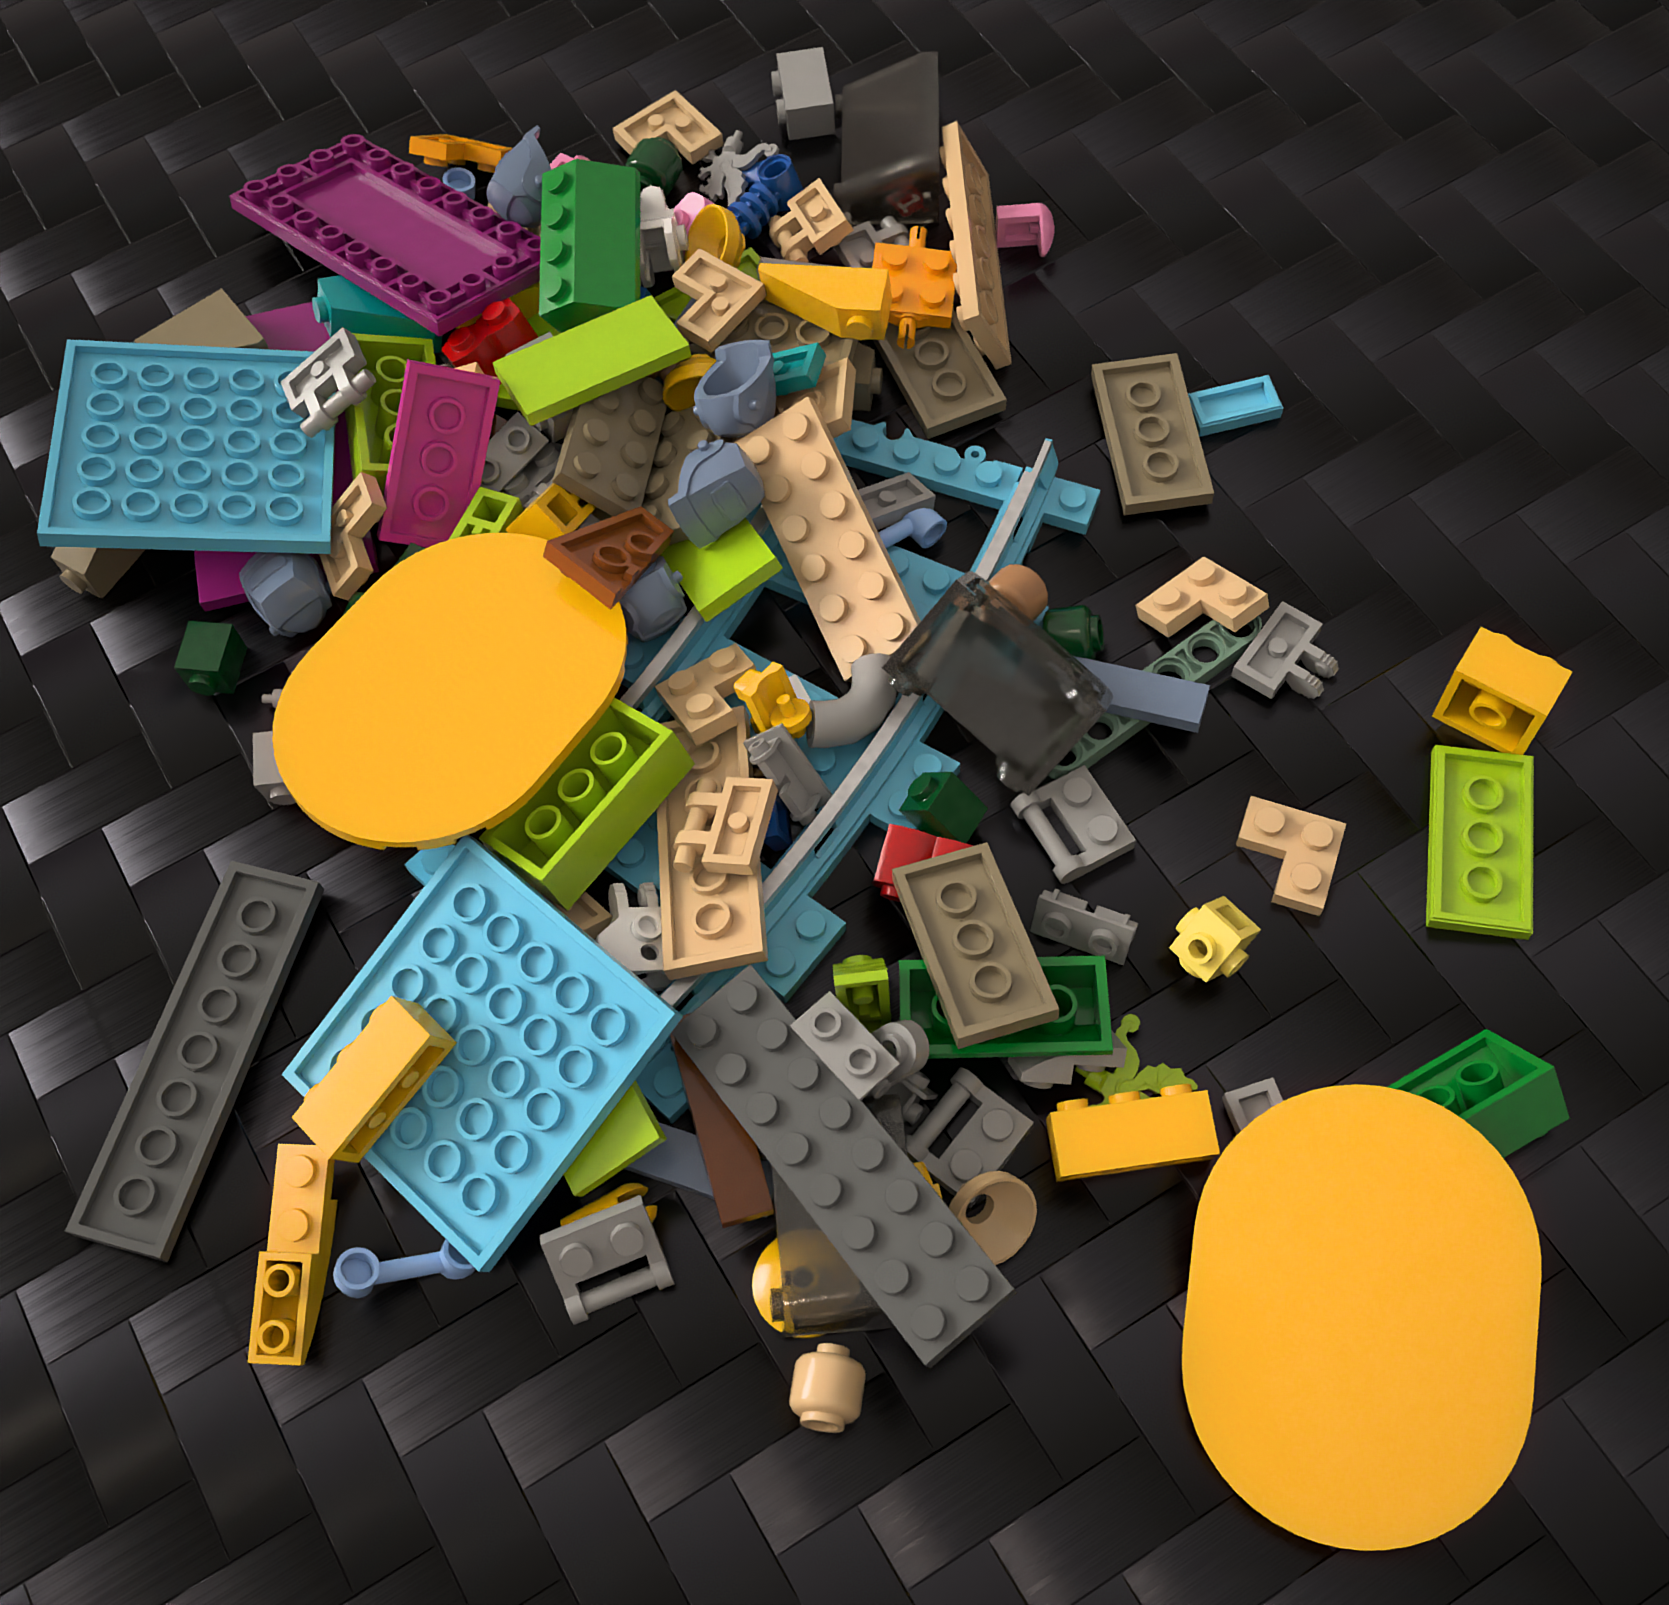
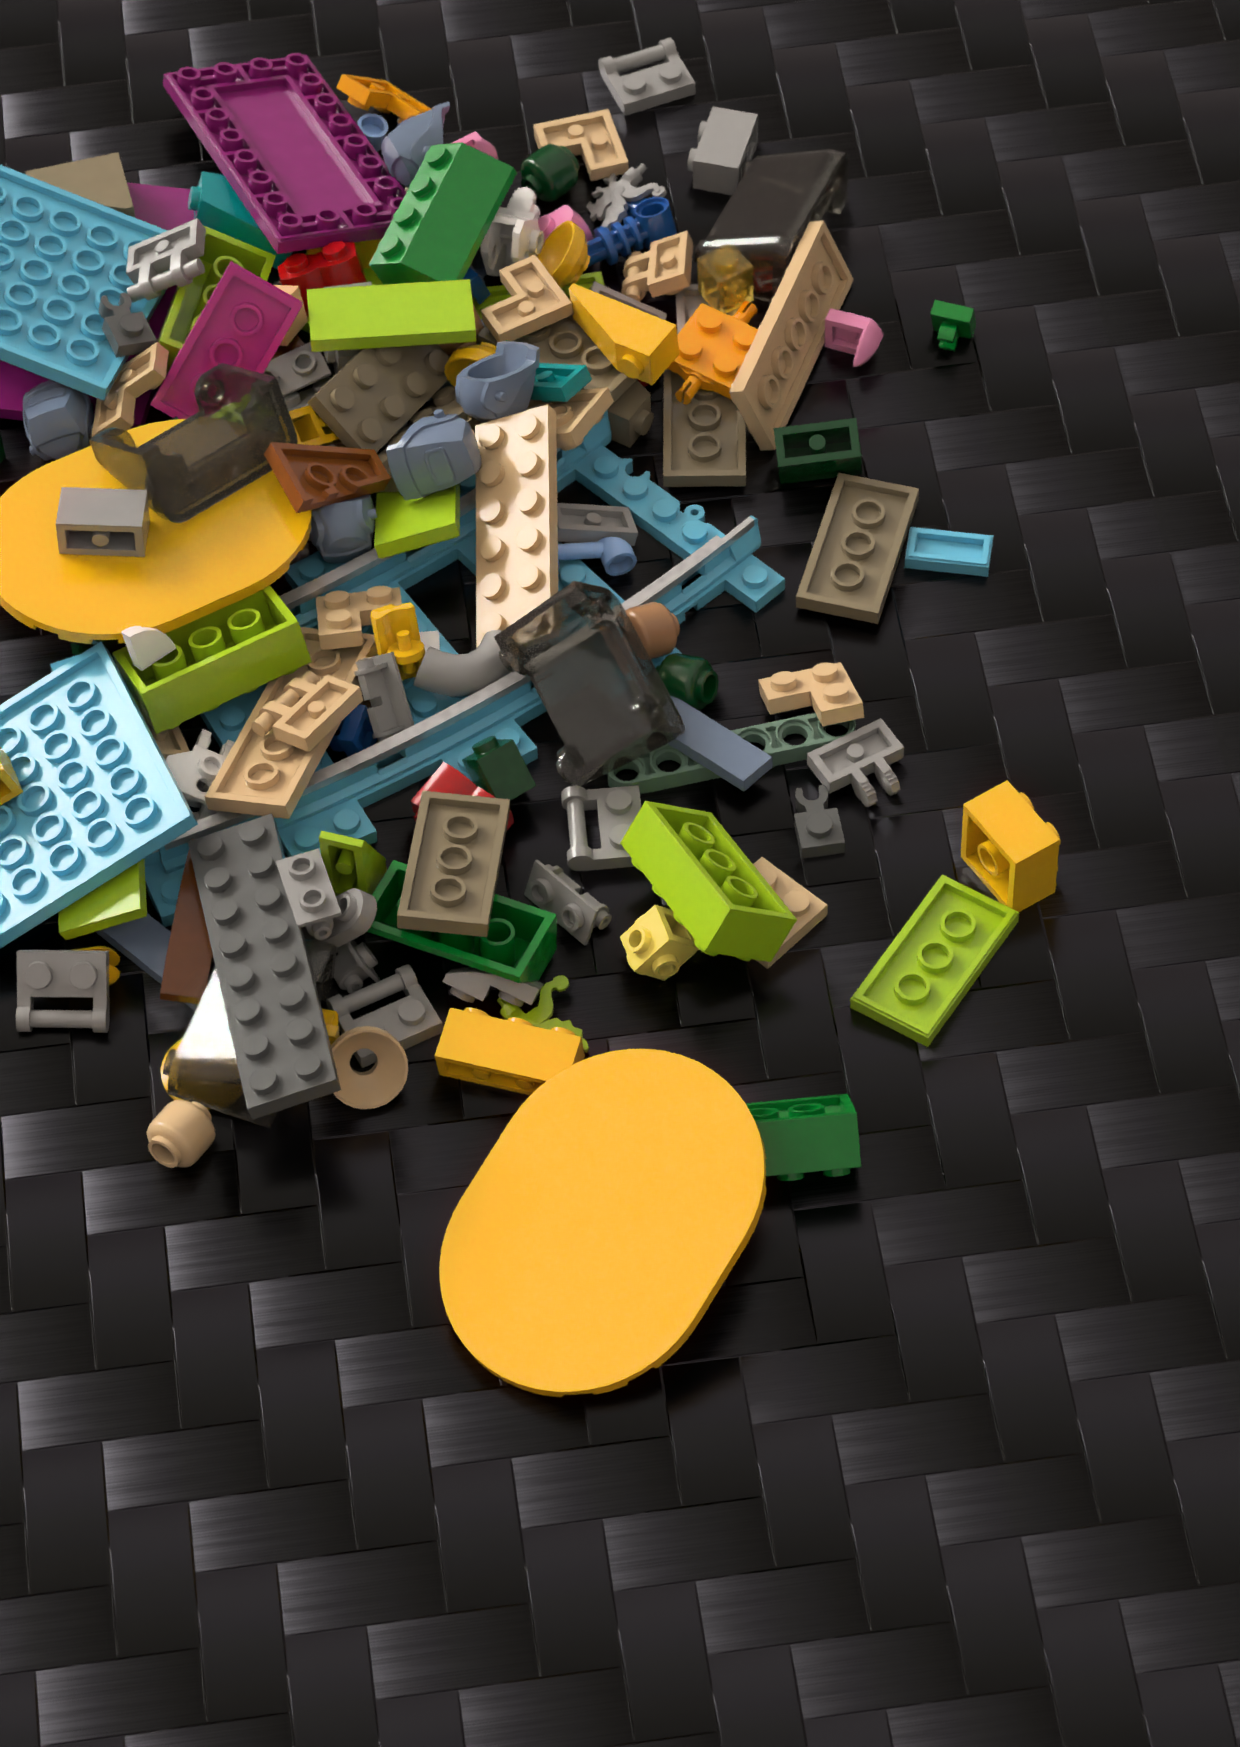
camera: 20 degrees right, 10 degrees down
none -> light grey brick [56,487,150,557]
none -> clear smoke windscreen [89,363,298,523]
none -> dark grey plate [99,293,157,357]
none -> white tile [121,626,176,671]
none -> light grey plate [598,38,696,116]
none -> lime brick [620,801,797,962]
none -> clear yellow brick [697,242,754,314]
none -> dark green brick [773,418,862,484]
none -> dark grey plate [794,785,845,859]
none -> green tile [930,300,976,352]

